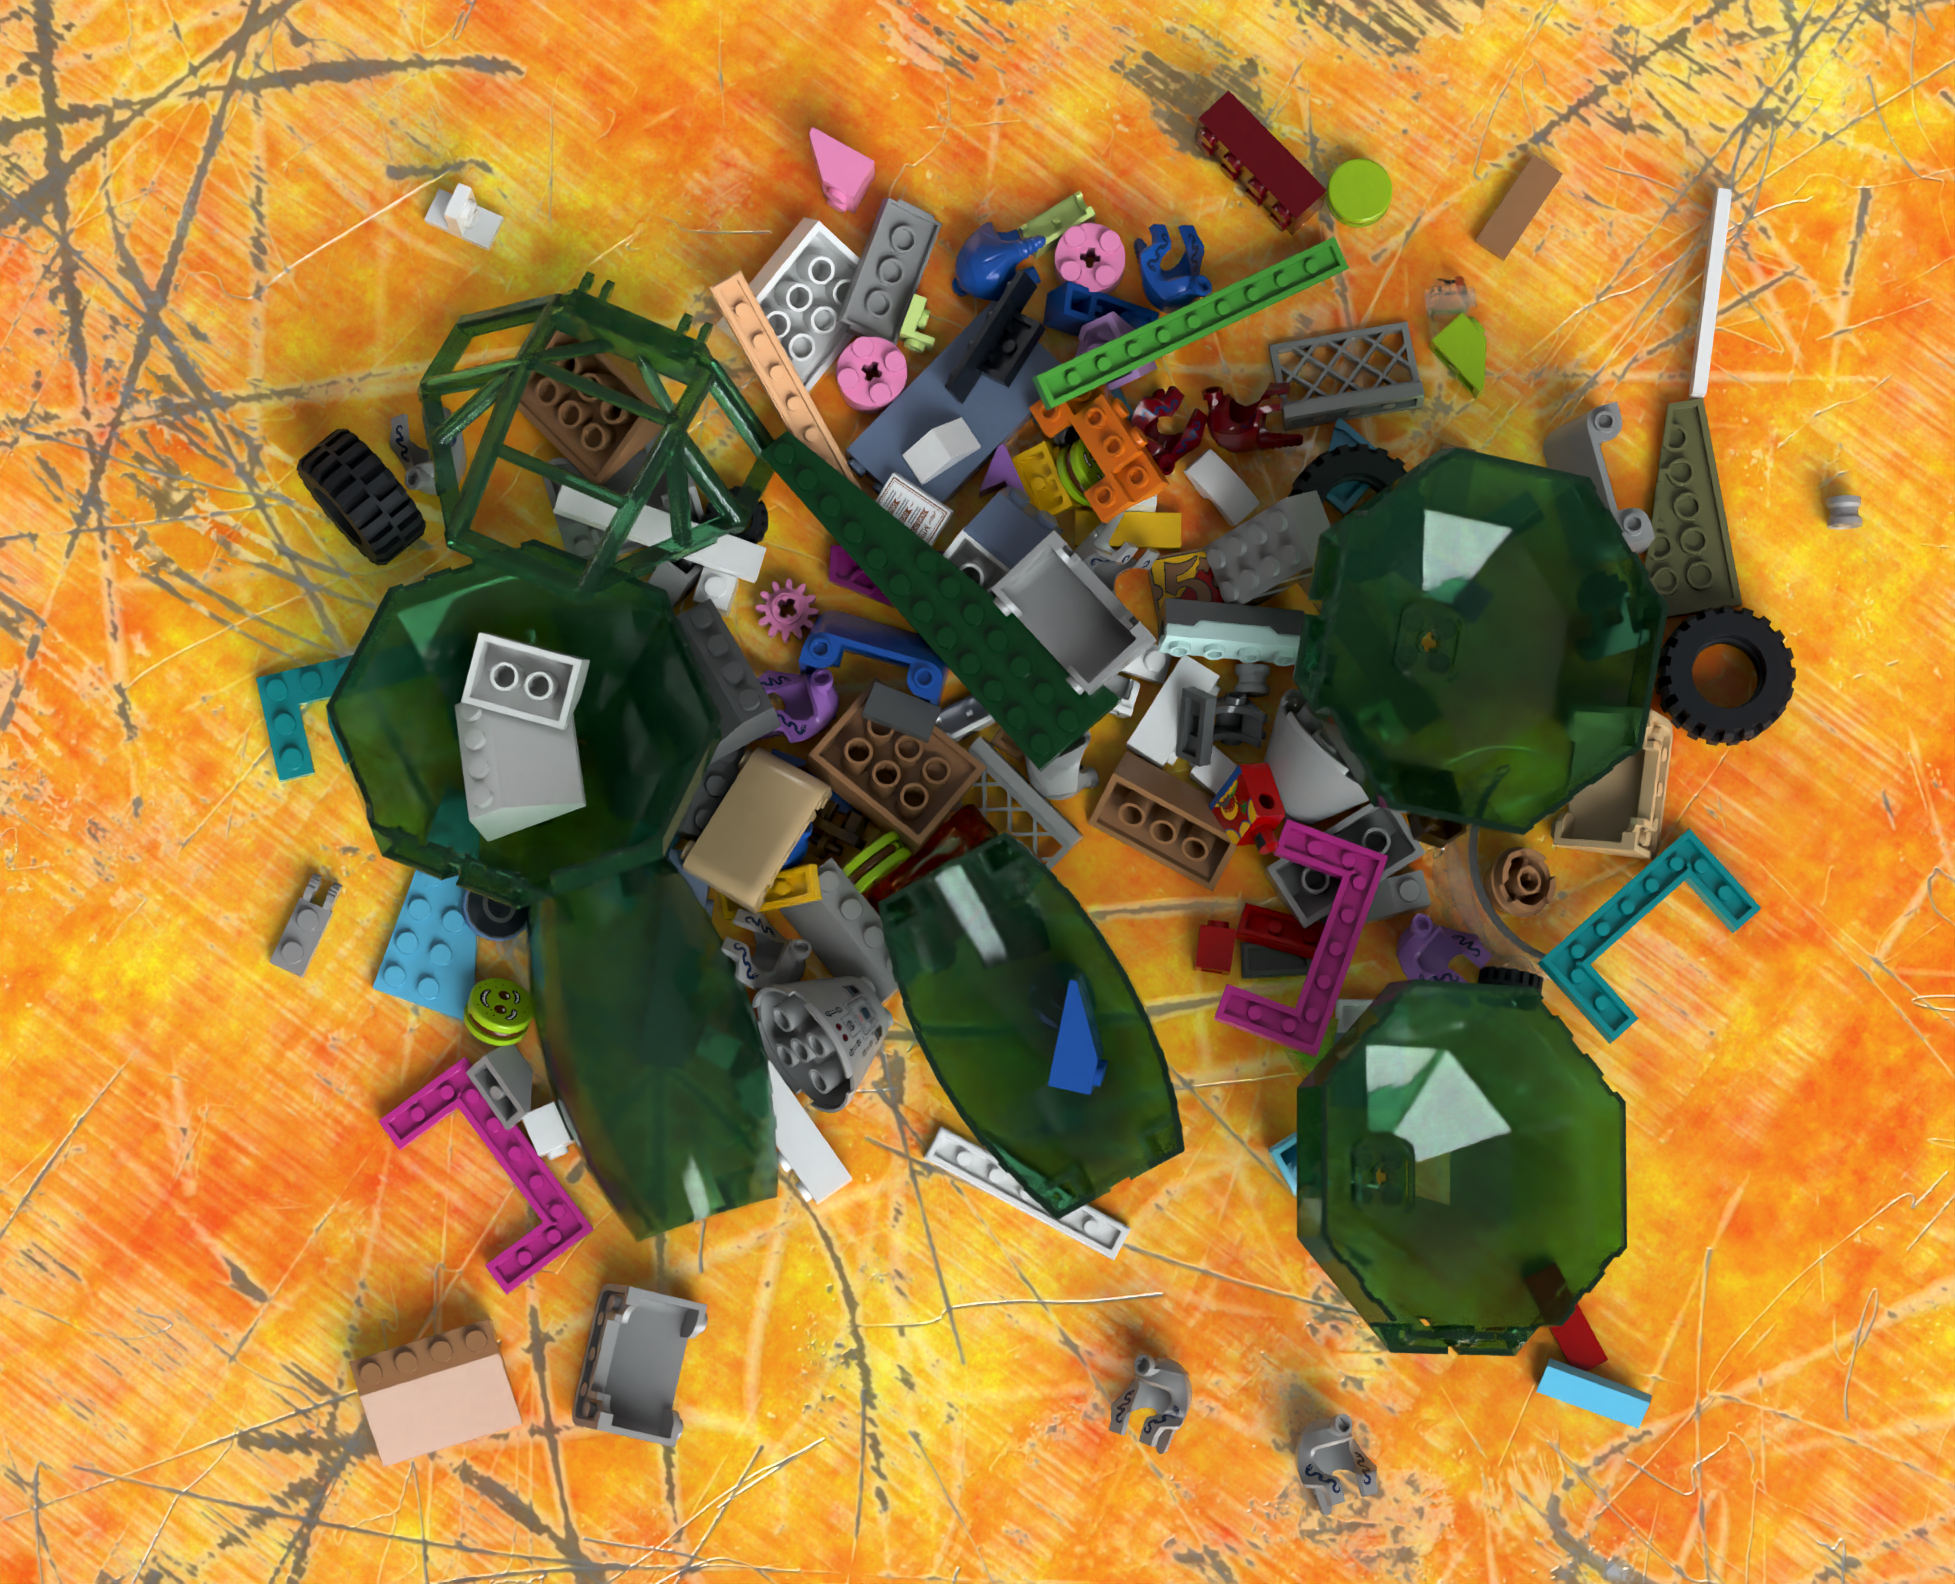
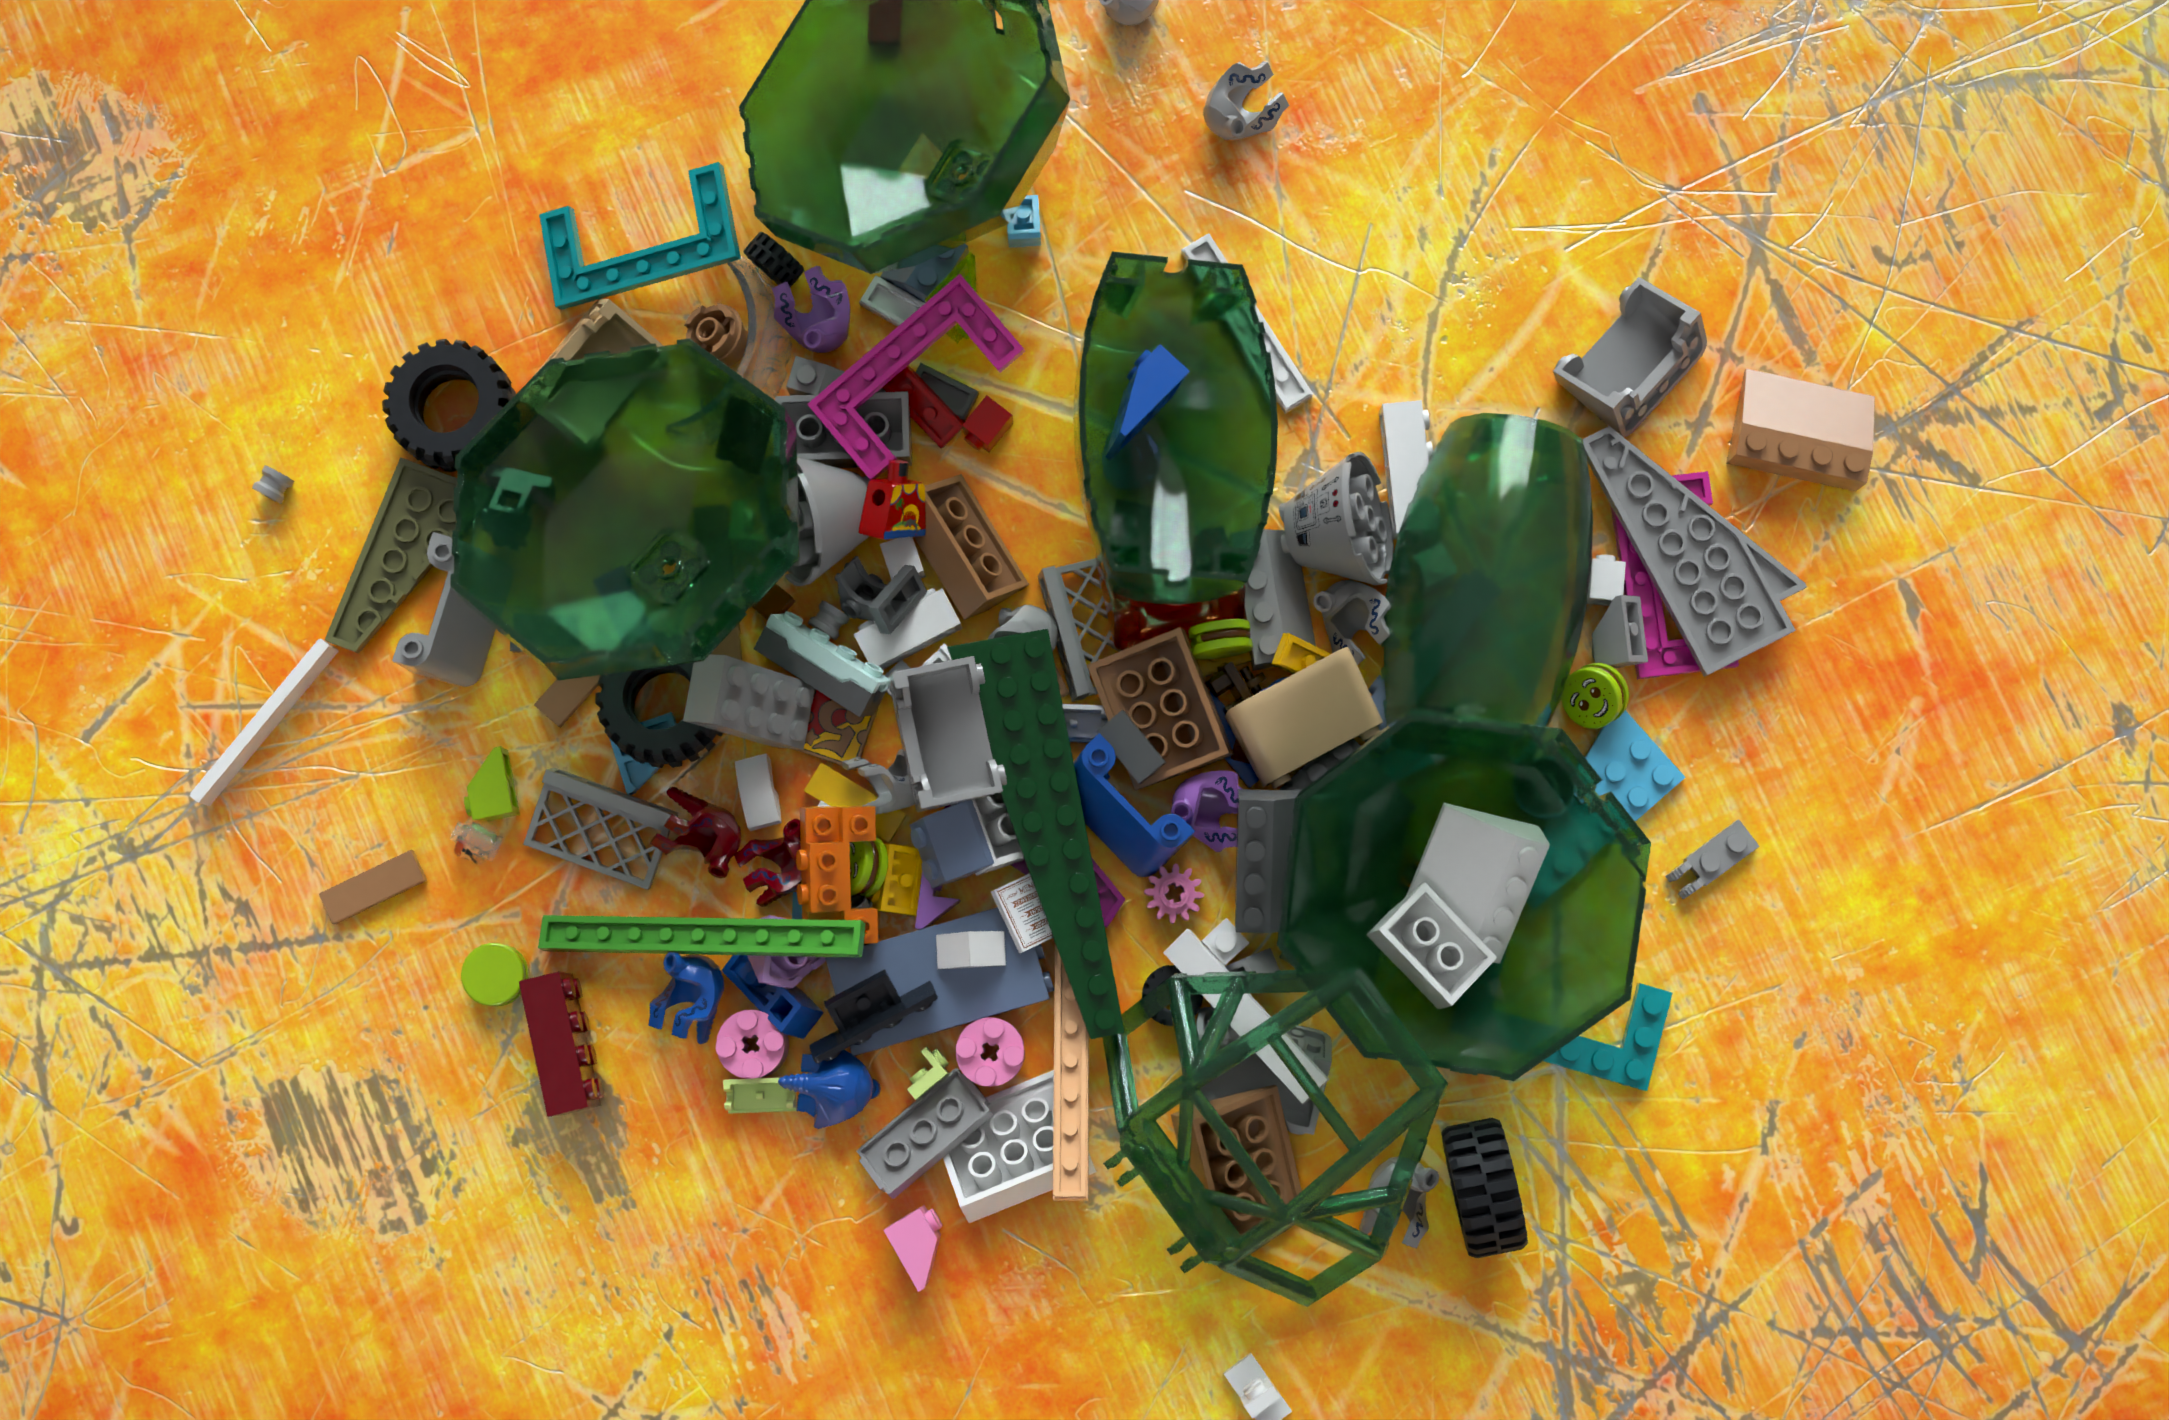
camera: 145 degrees left, 0 degrees up
none -> light grey wing [1578,426,1807,677]

